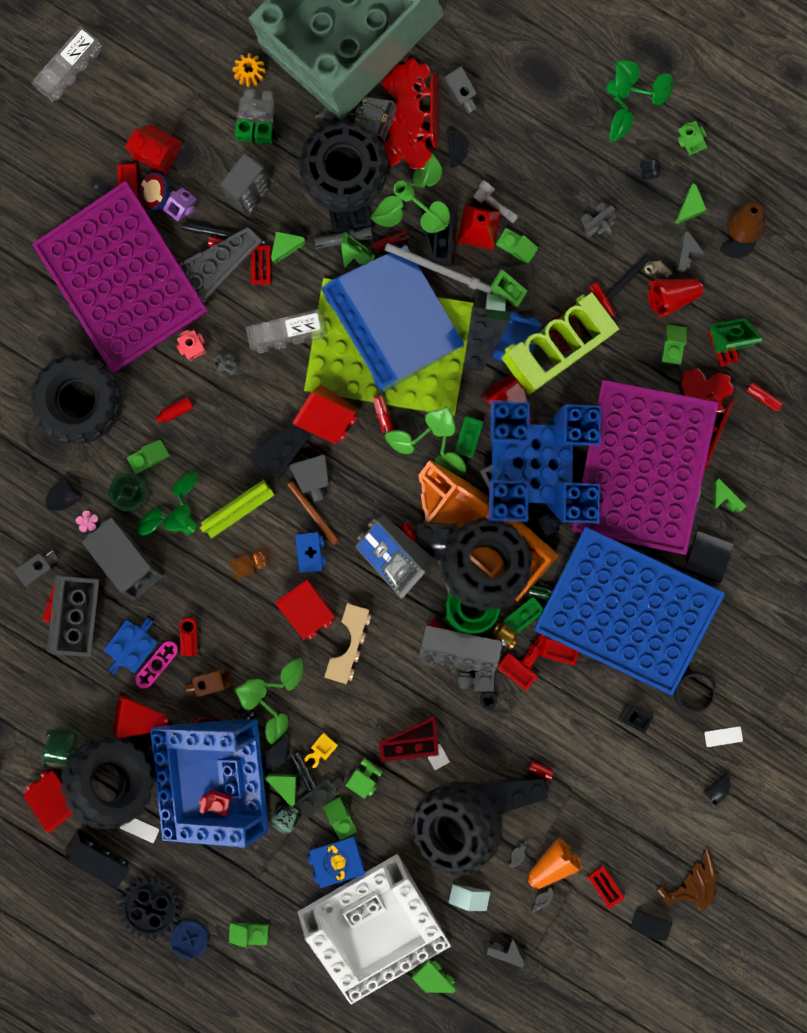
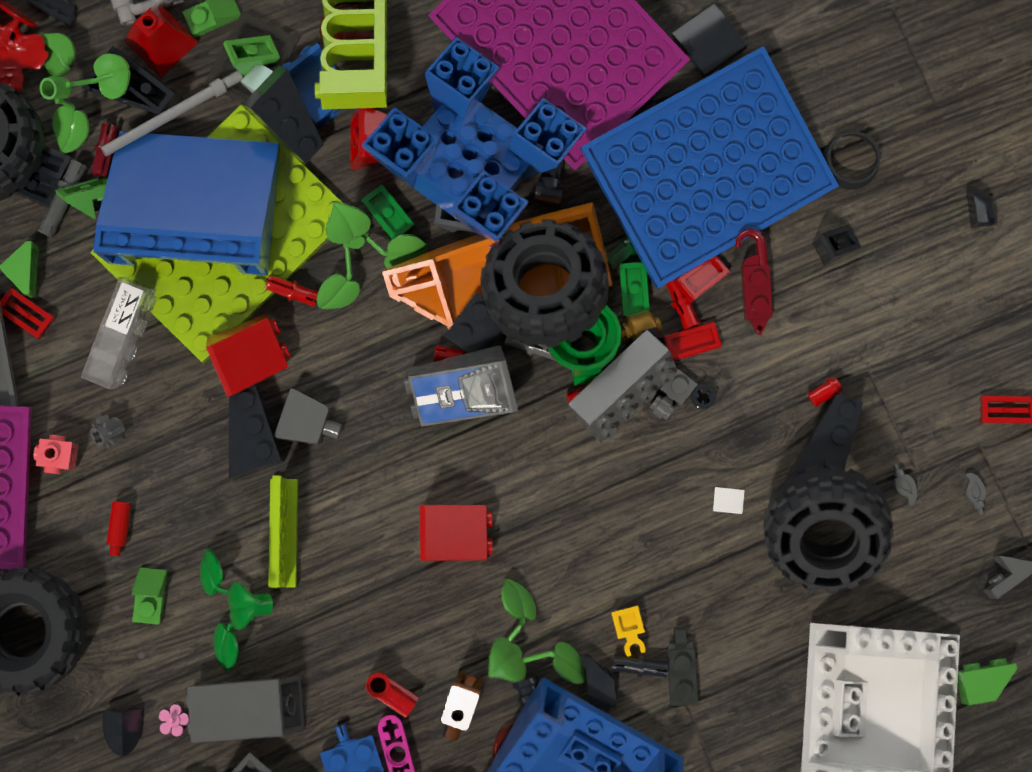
camera: 55 degrees left, 5 degrees down
clear green brick [108,473,150,512] -> none
clear orange plate [230,551,269,579] -> none
bright green slope [265,774,297,807] -> none
sand green head [271,805,300,834] -> none
dark orange bar [287,481,339,546] -> none
blue brick [295,532,326,573] -> none
blue panel [307,834,365,888] -> none
bright green slope [323,797,357,840] -> none
tan arch [324,603,372,684] -> none
bright green brick [346,757,383,799] -> none
dark red wedge [379,716,439,763] -> none
light aqua slope [449,884,490,911] -> none
orange cone [528,838,582,889] -> none
white sticker [704,726,743,747] -> none
none -> dark red plate [735,229,773,336]

